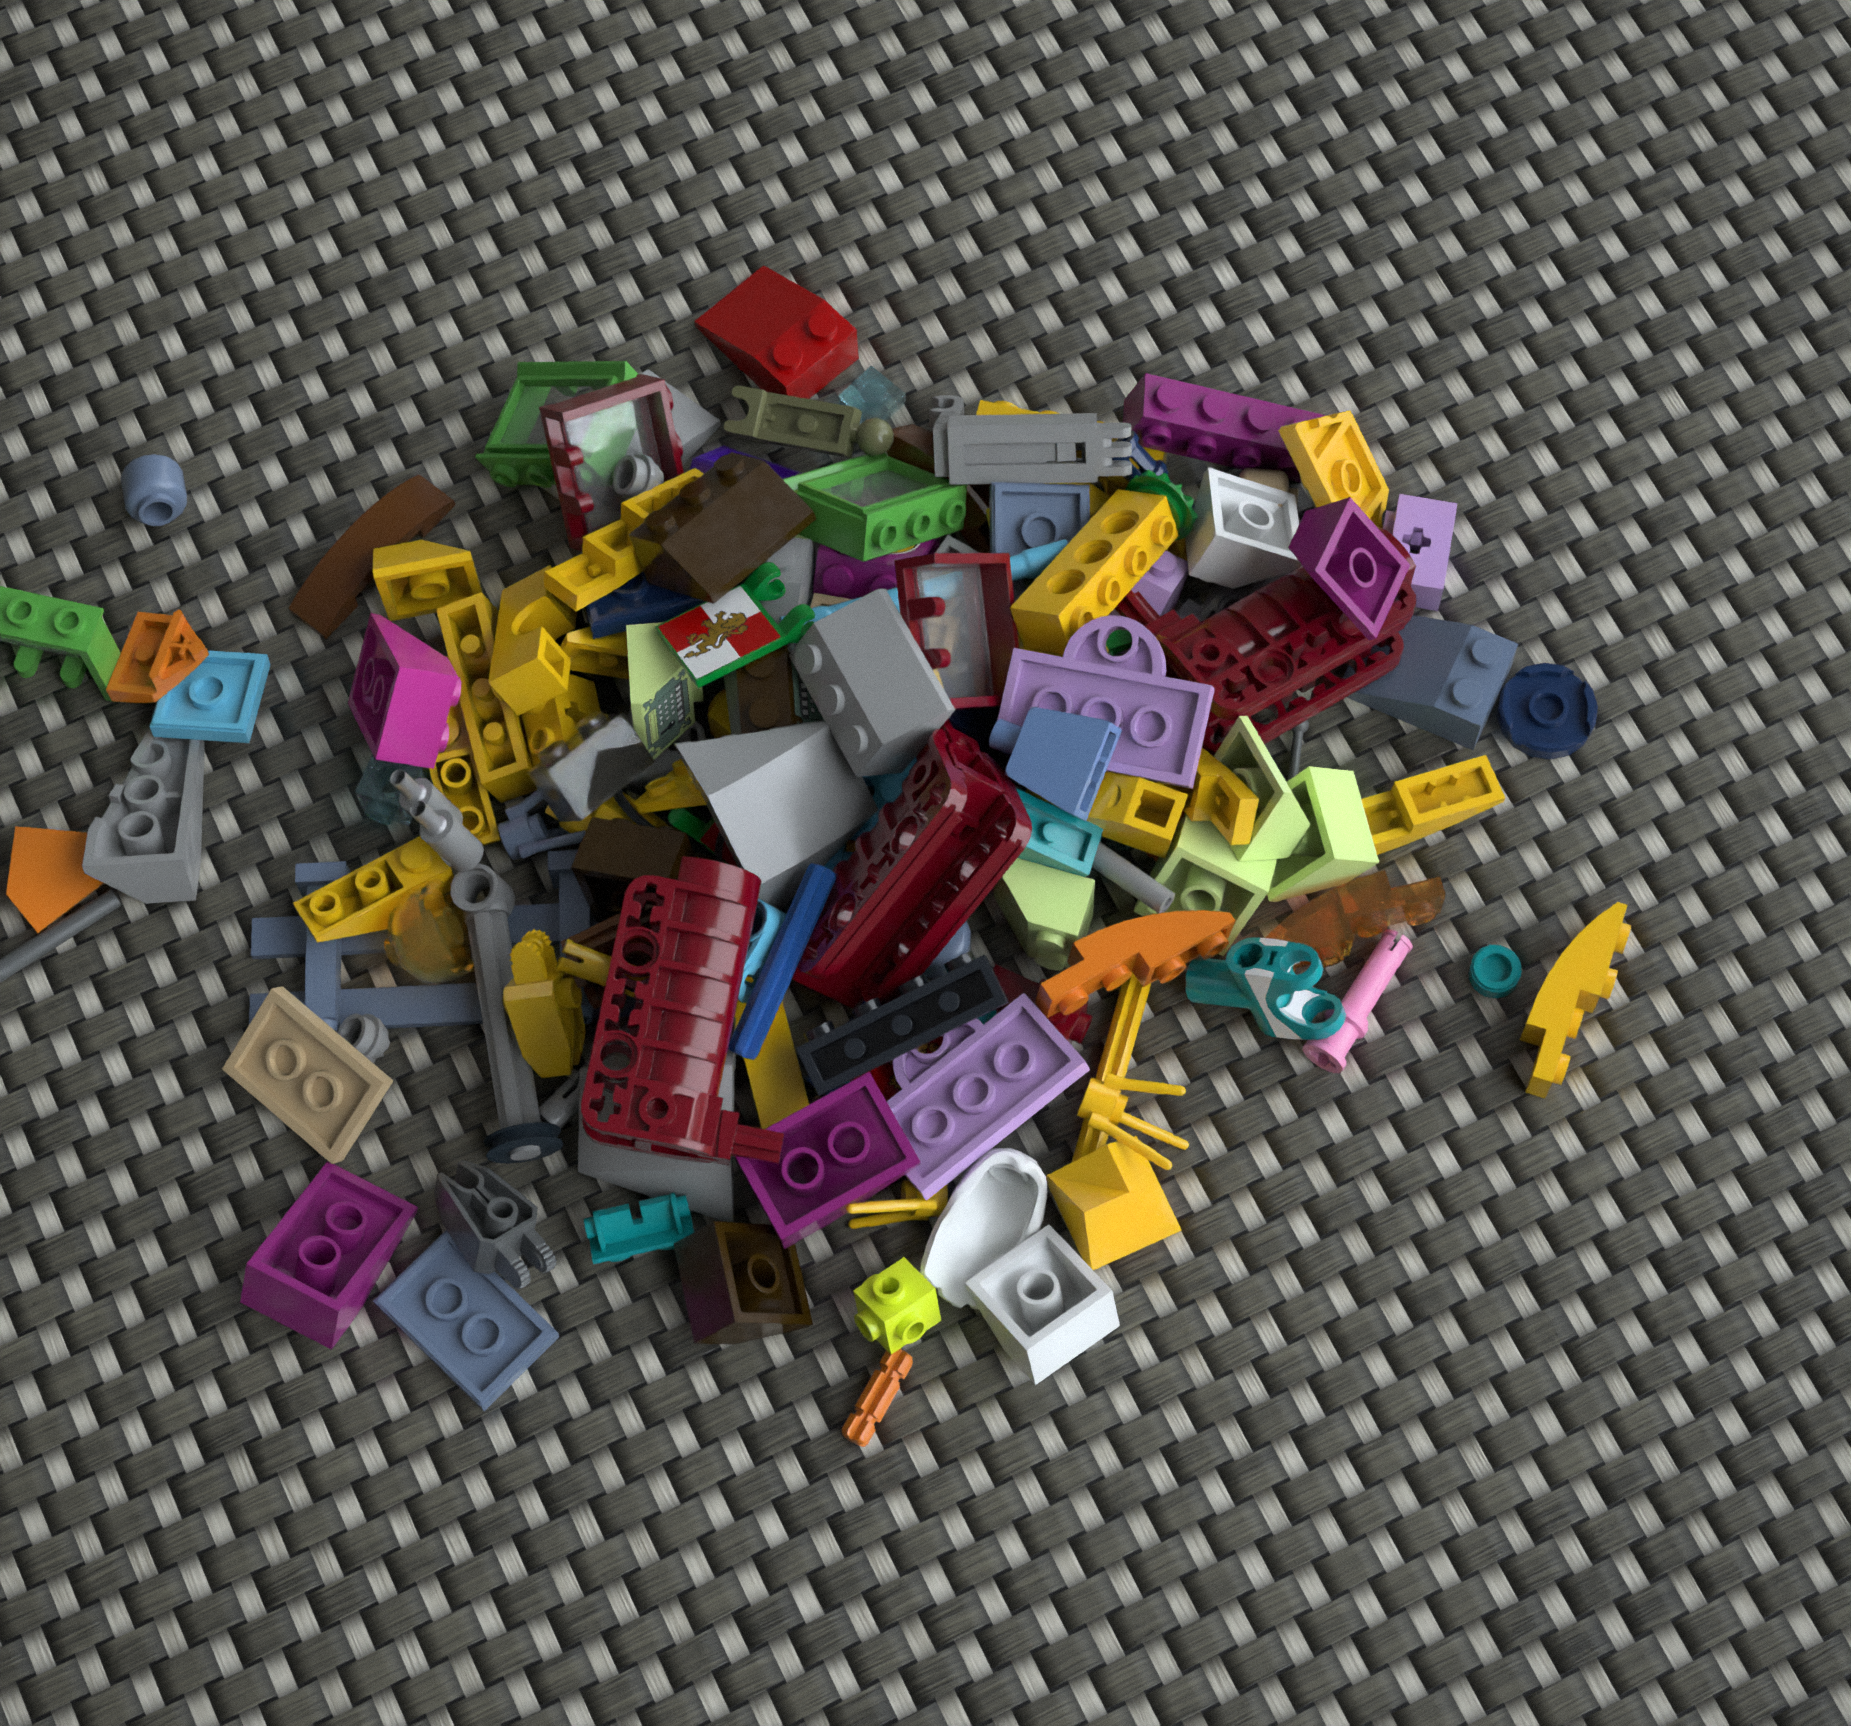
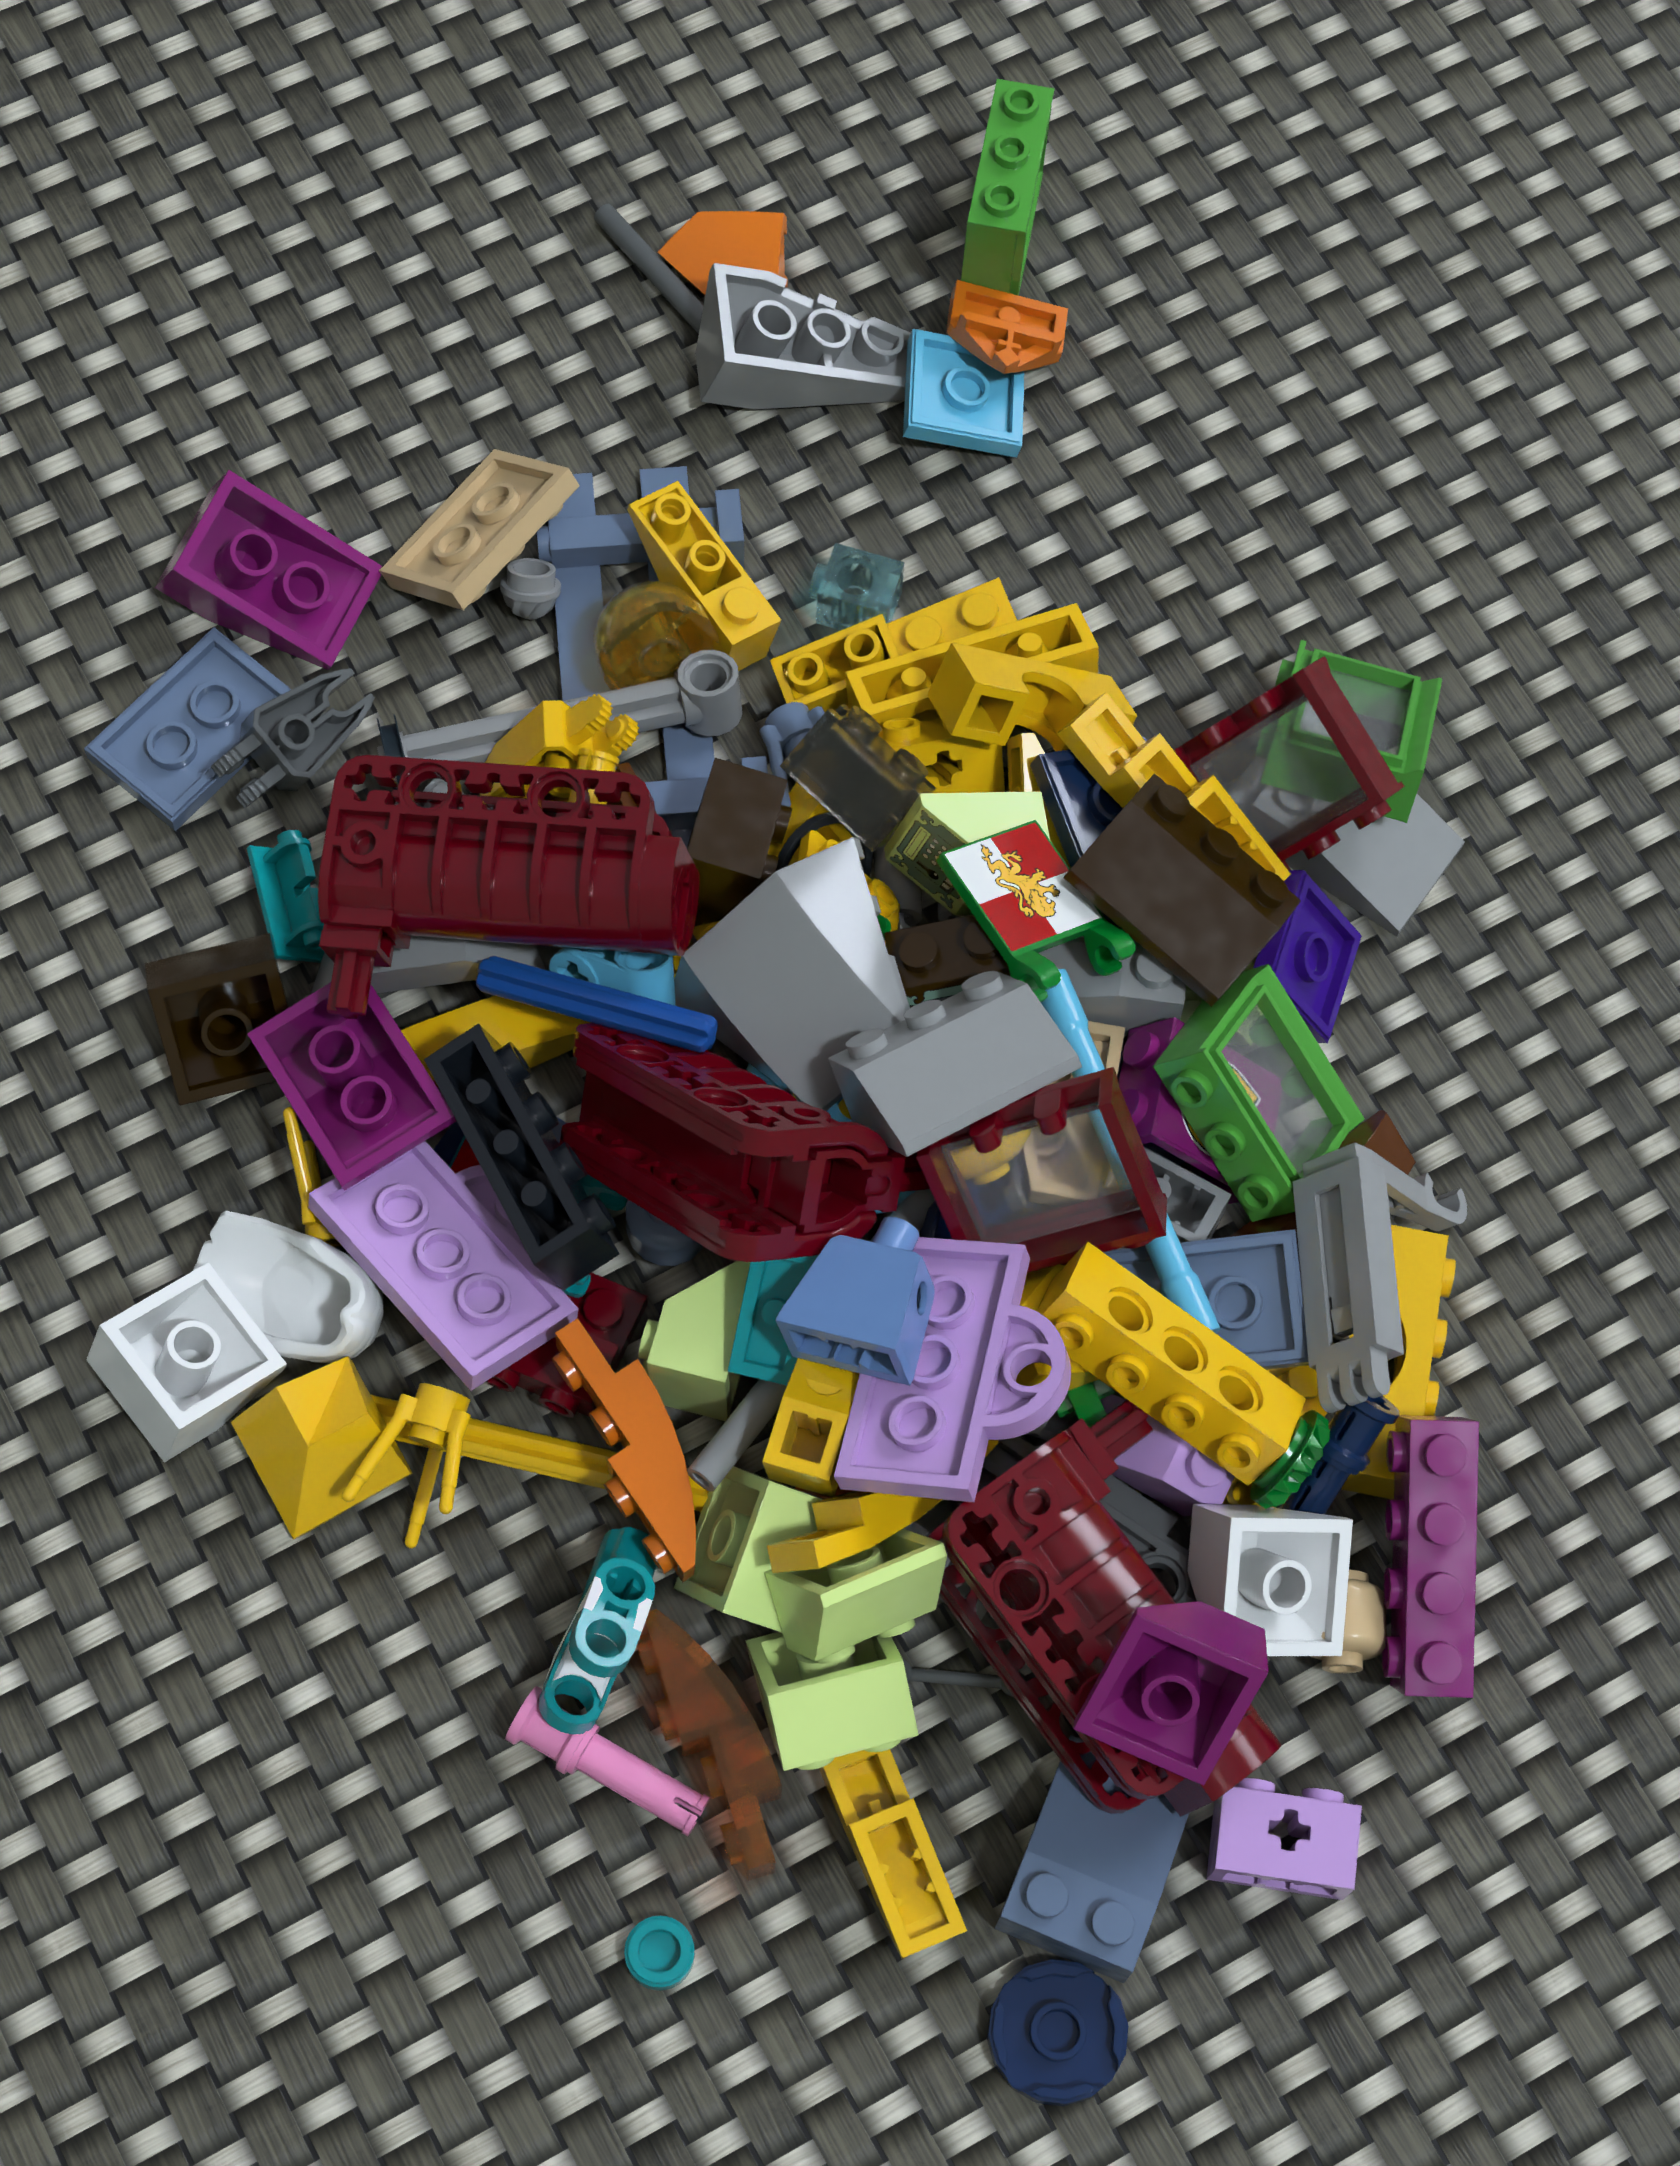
camera: 80 degrees right, 0 degrees up
sand blue head [121,454,187,526] -> none
reddish brown slope [289,474,455,640] -> none
dark pink slope [348,613,461,769] -> none
yellow slope [372,540,483,621] -> none
light grey piece [390,769,484,872] -> none
light grey plate [613,454,664,500] -> none
red slope [694,265,859,399] -> none
olive plate [724,386,894,458] -> none
clear light blue plate [838,366,906,424] -> none
orange axle [842,1349,913,1447] -> none
neon yellow brick [853,1257,942,1354] -> none
yellow wing [1278,410,1389,528] -> none
yellow slope [1520,902,1631,1099] -> none

